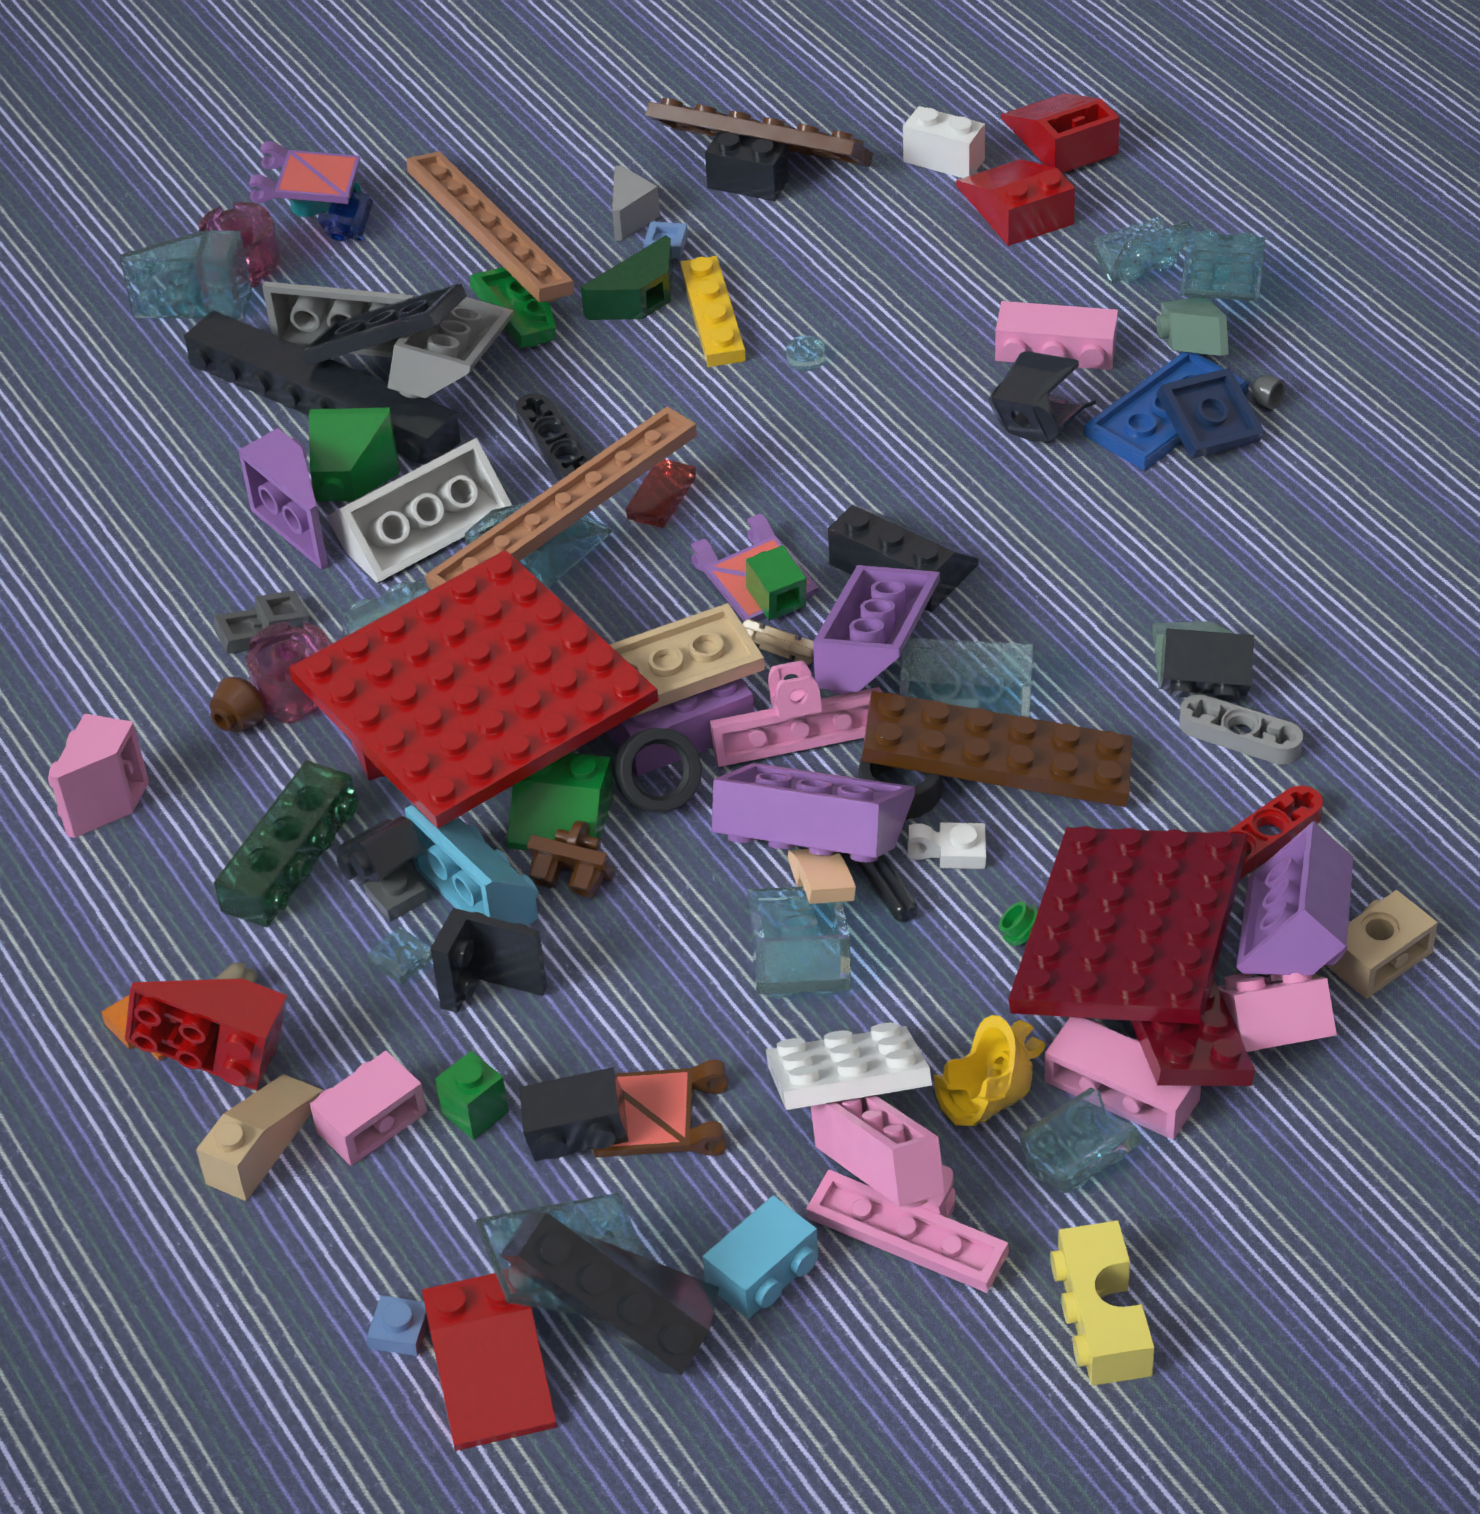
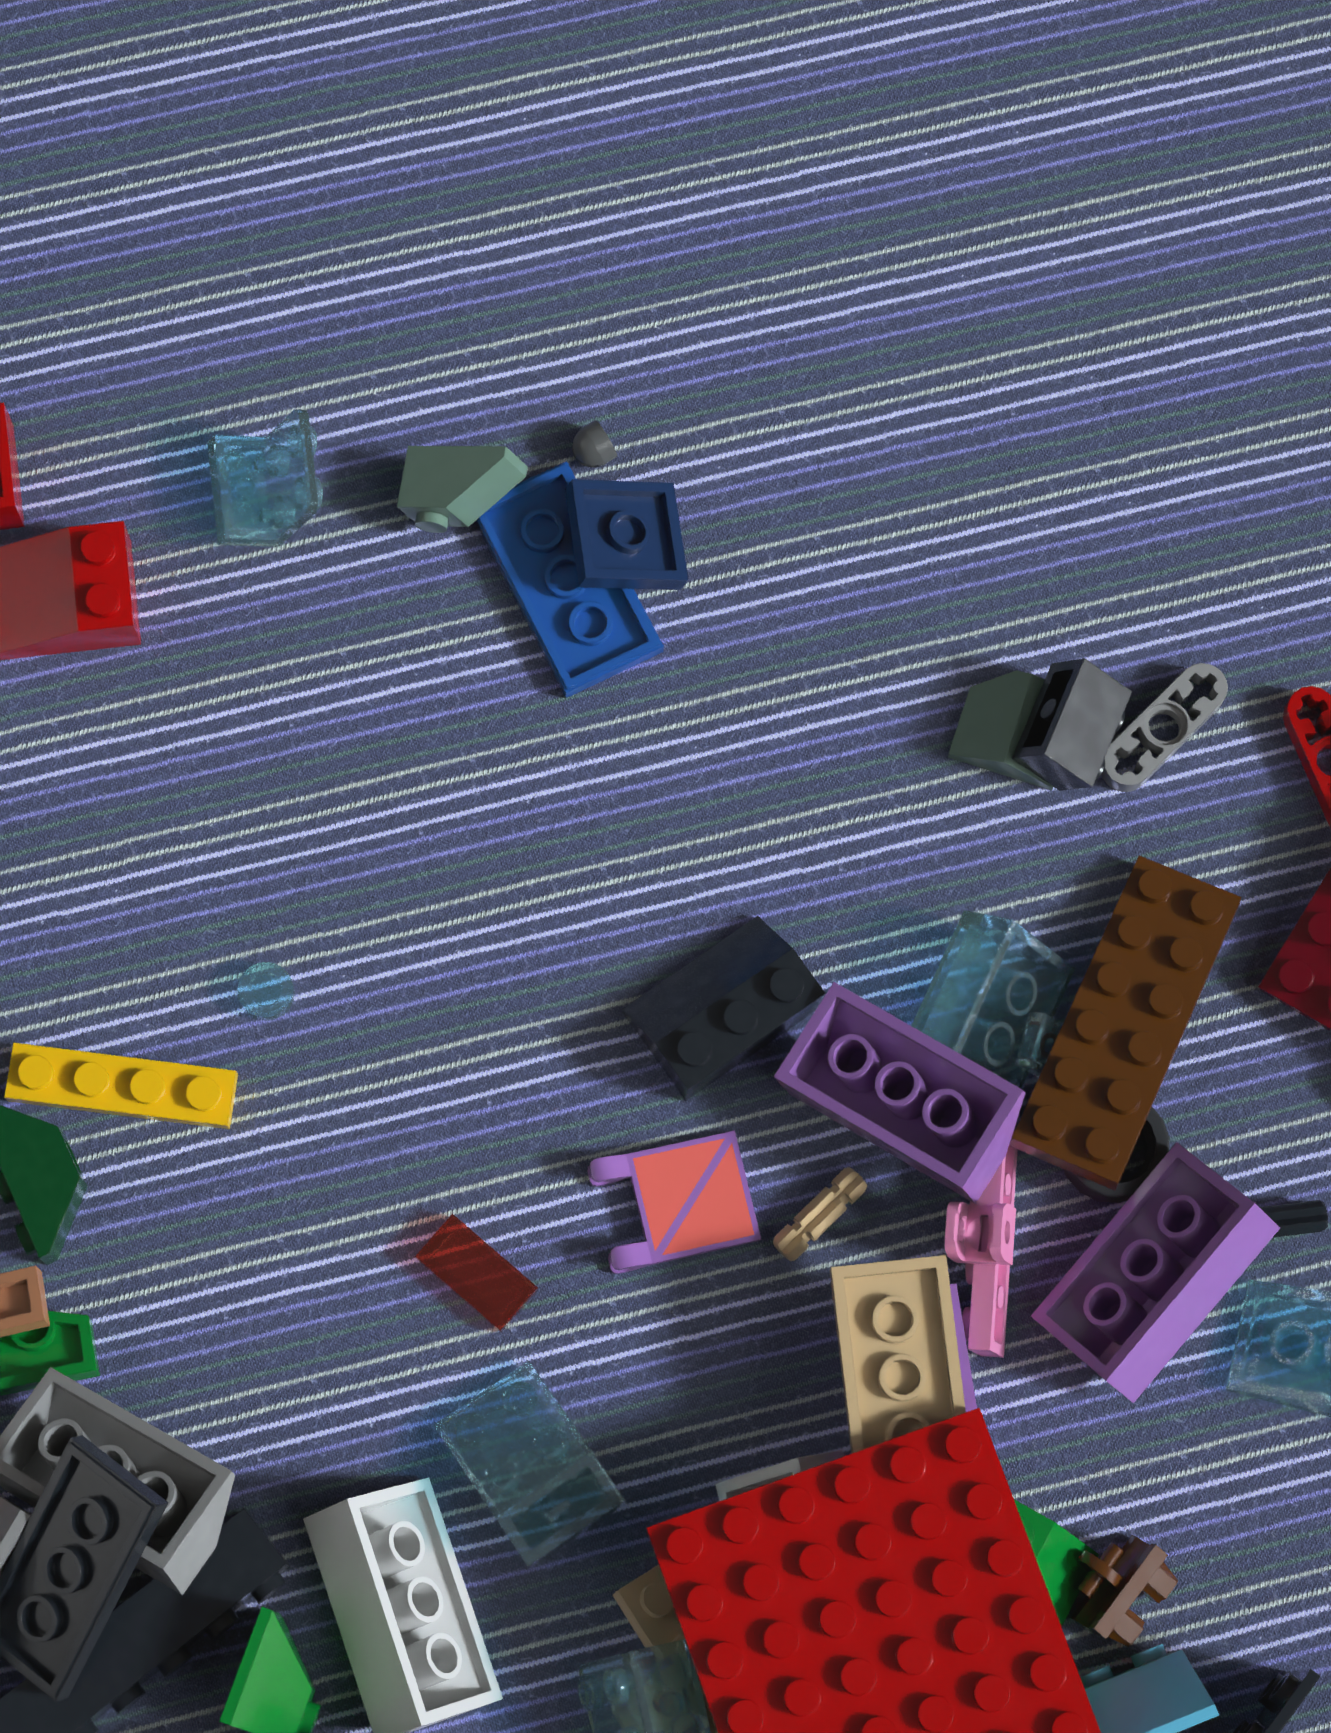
camera: 80 degrees left, 30 degrees up
nougat plate [425,406,697,590] -> none
black beam [516,394,592,481] -> none
black tyre [613,728,702,812] -> none
green brick [746,545,807,621] -> none
light nougat slope [787,849,856,904] -> none
white plate [908,822,986,869] -> none
black piece [988,351,1096,441] -> none
bright pink brick [995,301,1118,370] -> none
clear light blue slope [1180,230,1266,301] -> none

